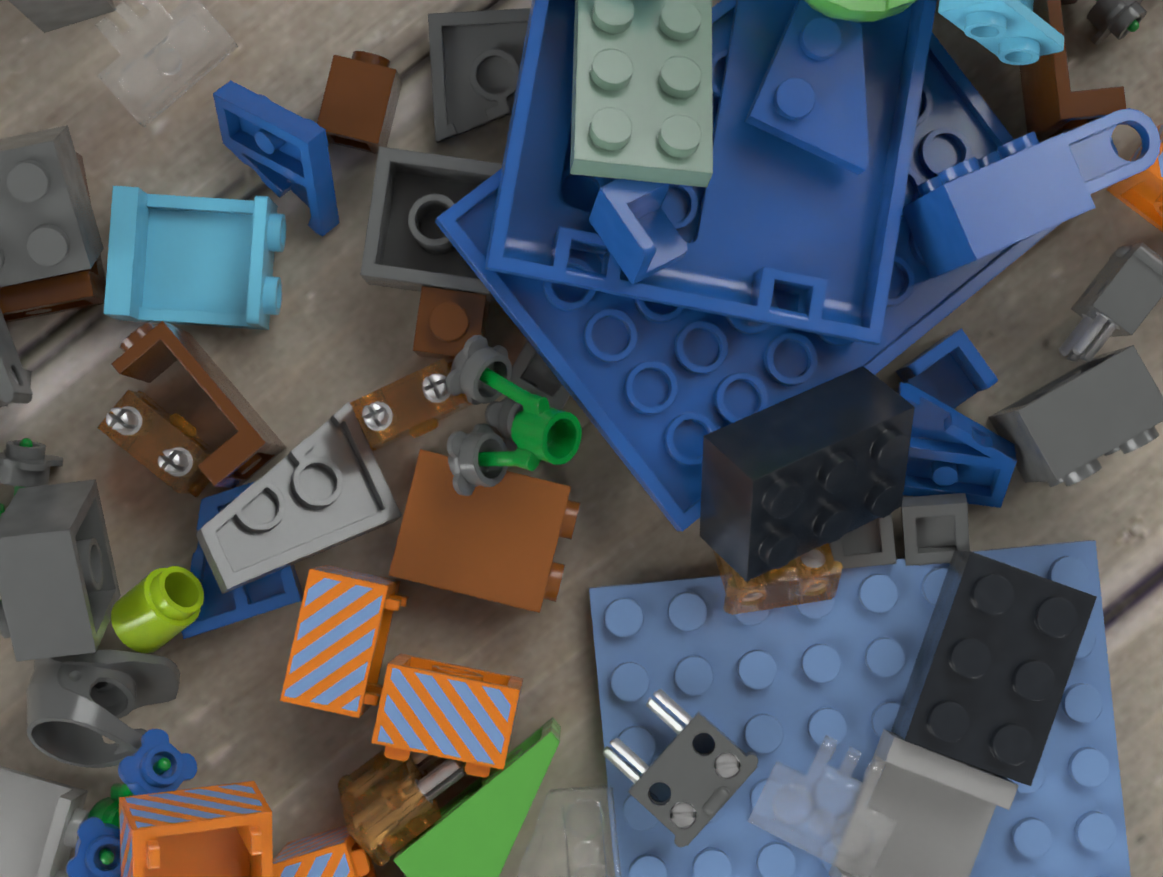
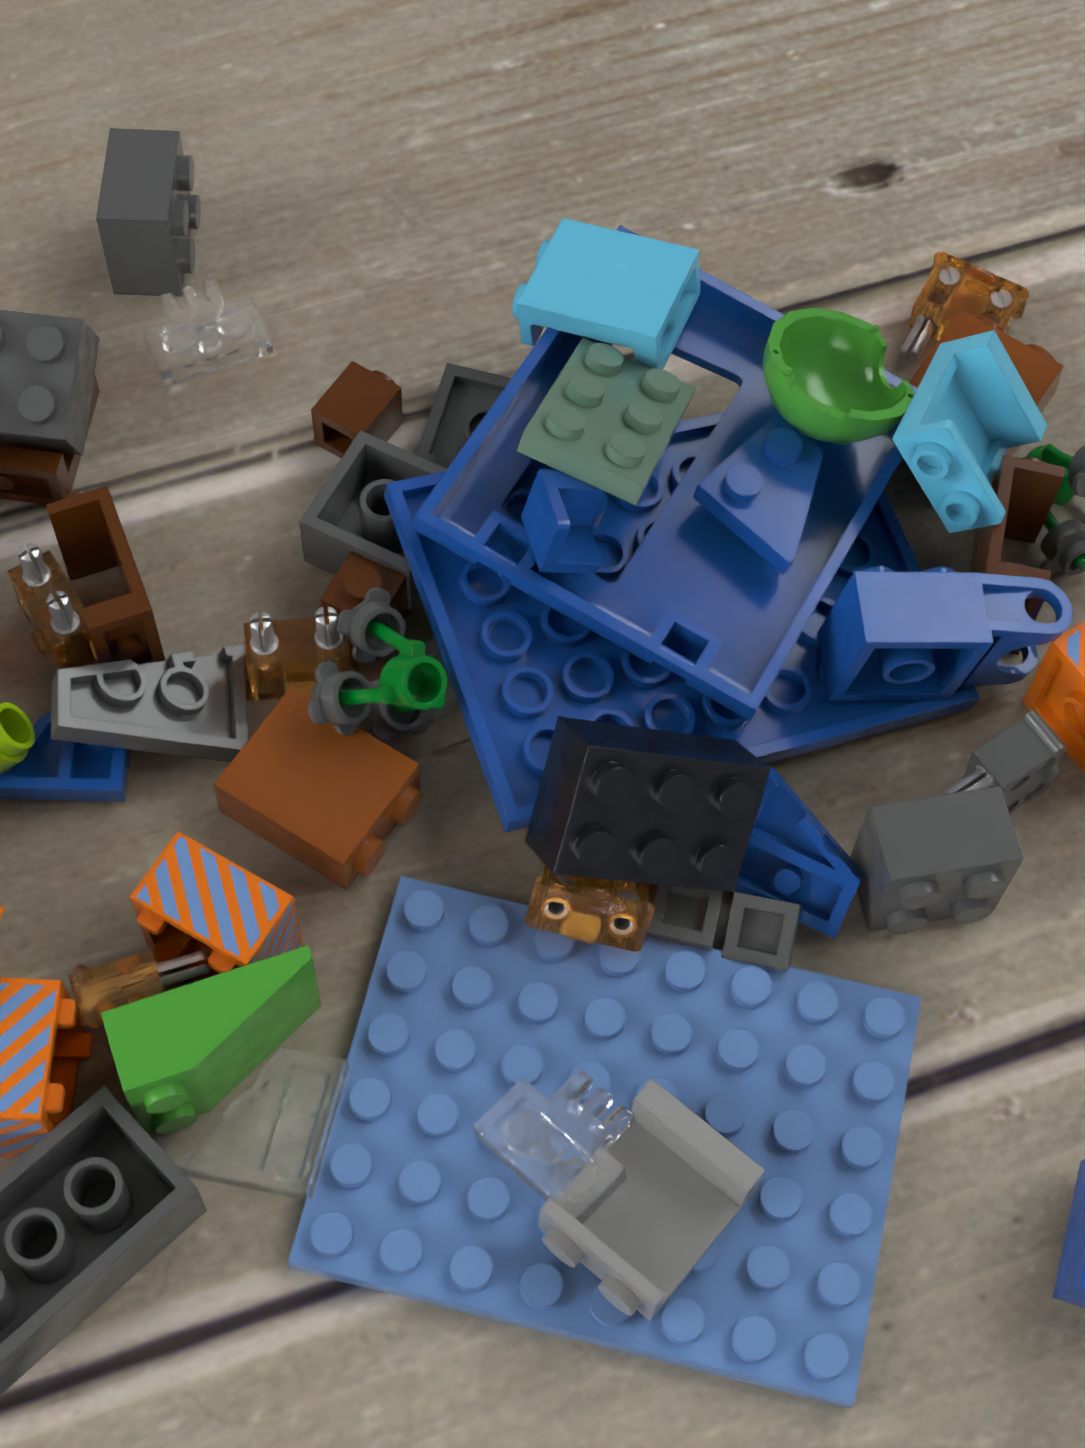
camera: 20 degrees right, 25 degrees down
medium azure panel [104,186,286,330] -> none
blue wing [213,80,340,237] -> none
orange container [280,565,409,718] -> none
dark grey piece [603,689,758,847] -> none
black brick [891,550,1097,786] -> none
blue panel [895,328,998,409] -> none

